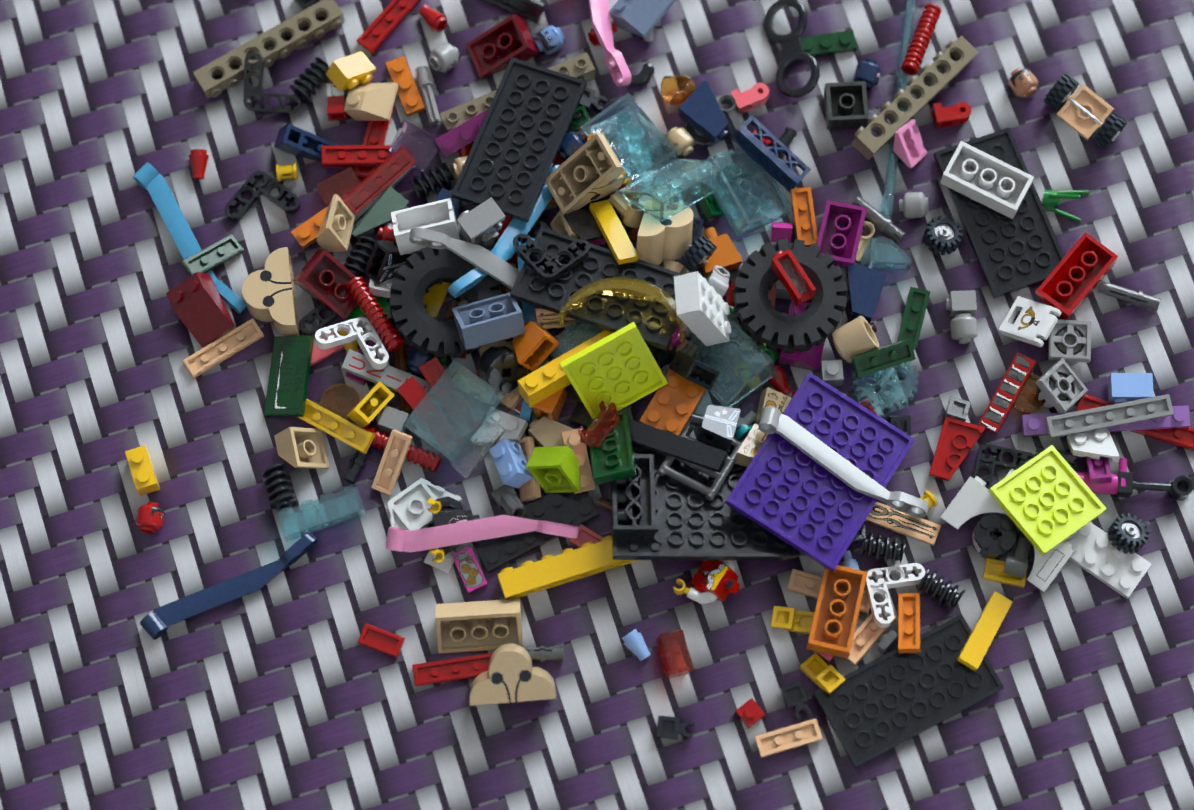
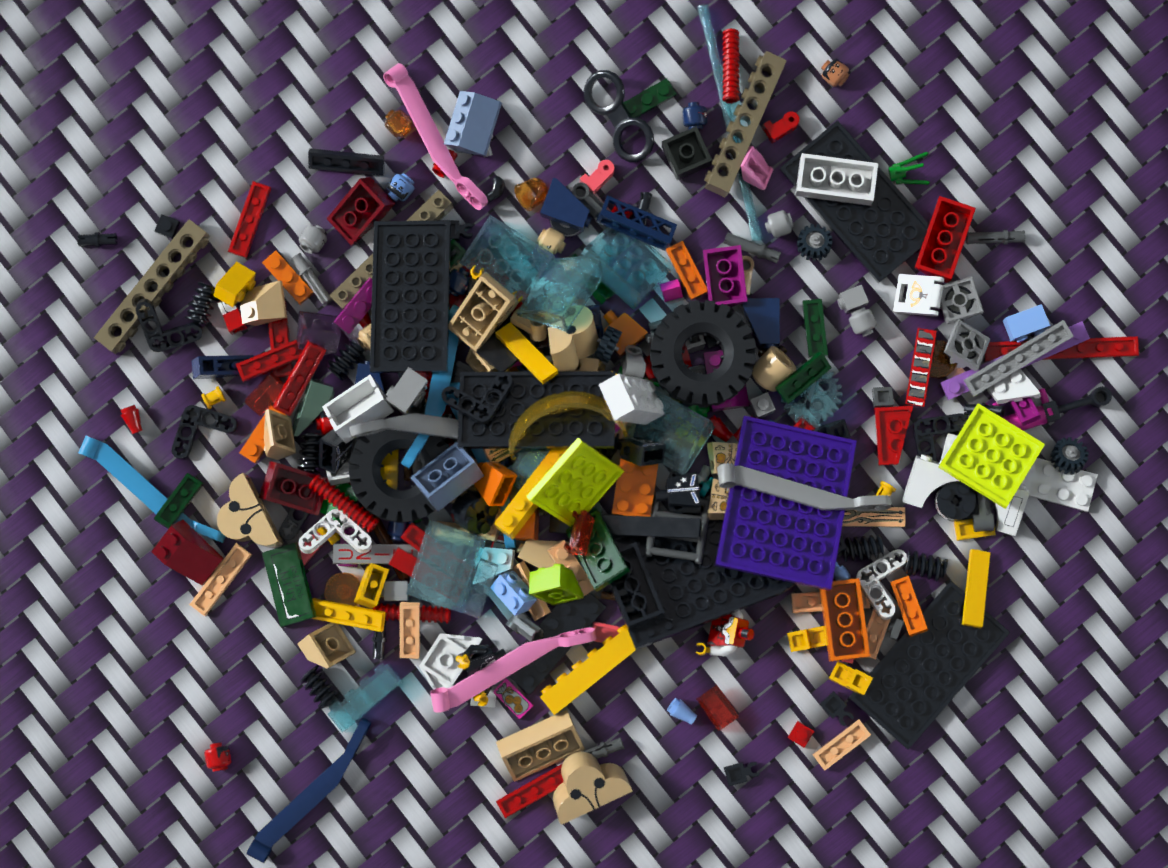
camera: 10 degrees left, 10 degrees up
yellow brick [125,445,160,496] -> none
red tile [358,623,405,658] -> none
red cone [419,5,448,32] -> none
red window [770,249,816,307] -> none
clear light blue slope [869,236,911,270] -> none
plate [1043,73,1128,150] -> none

